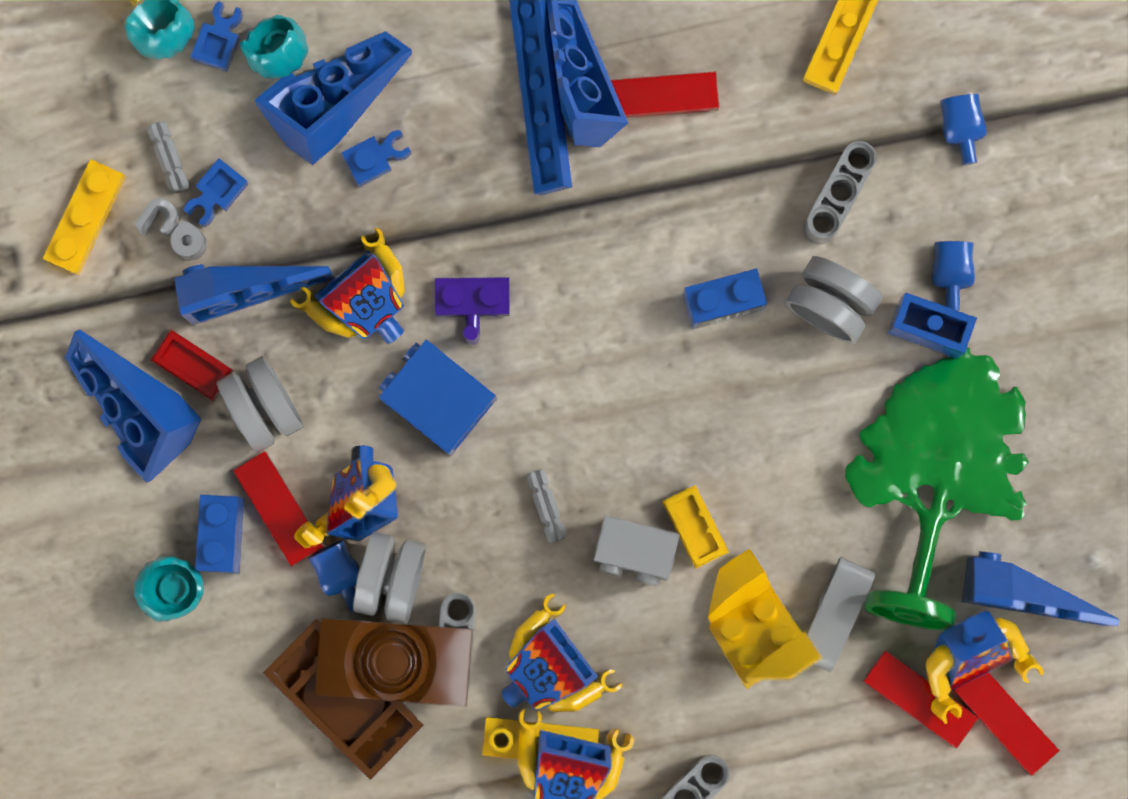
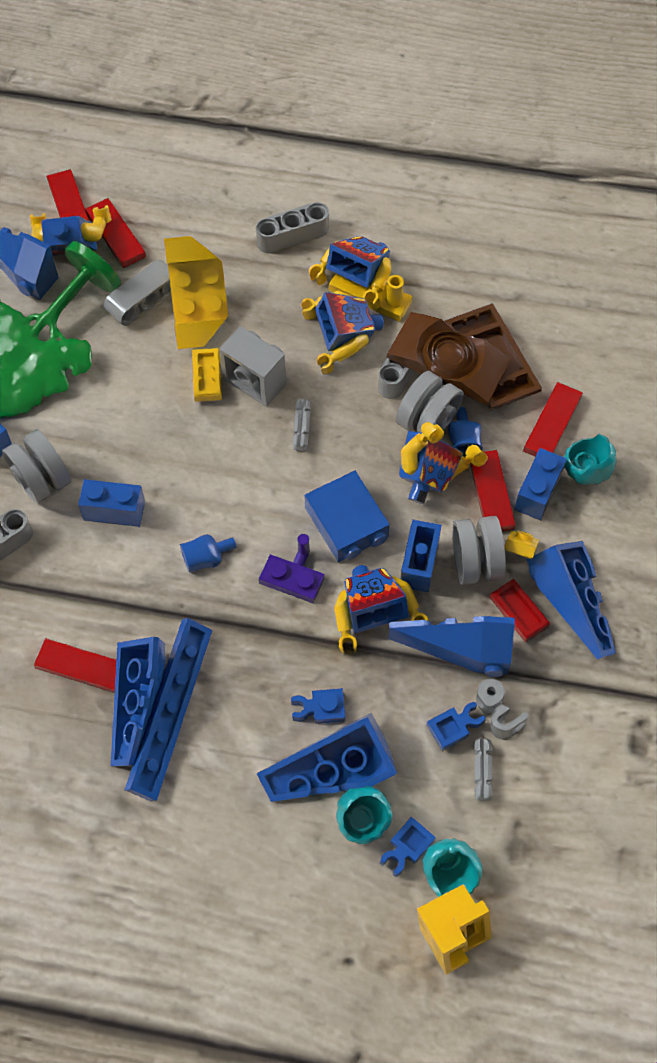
camera: 160 degrees left, 20 degrees down
yellow plate [42,159,126,276] -> none
none -> blue piece [180,534,237,573]
none -> blue brick [401,519,442,592]
none -> yellow plate [504,531,540,559]
none -> red tile [523,382,583,457]

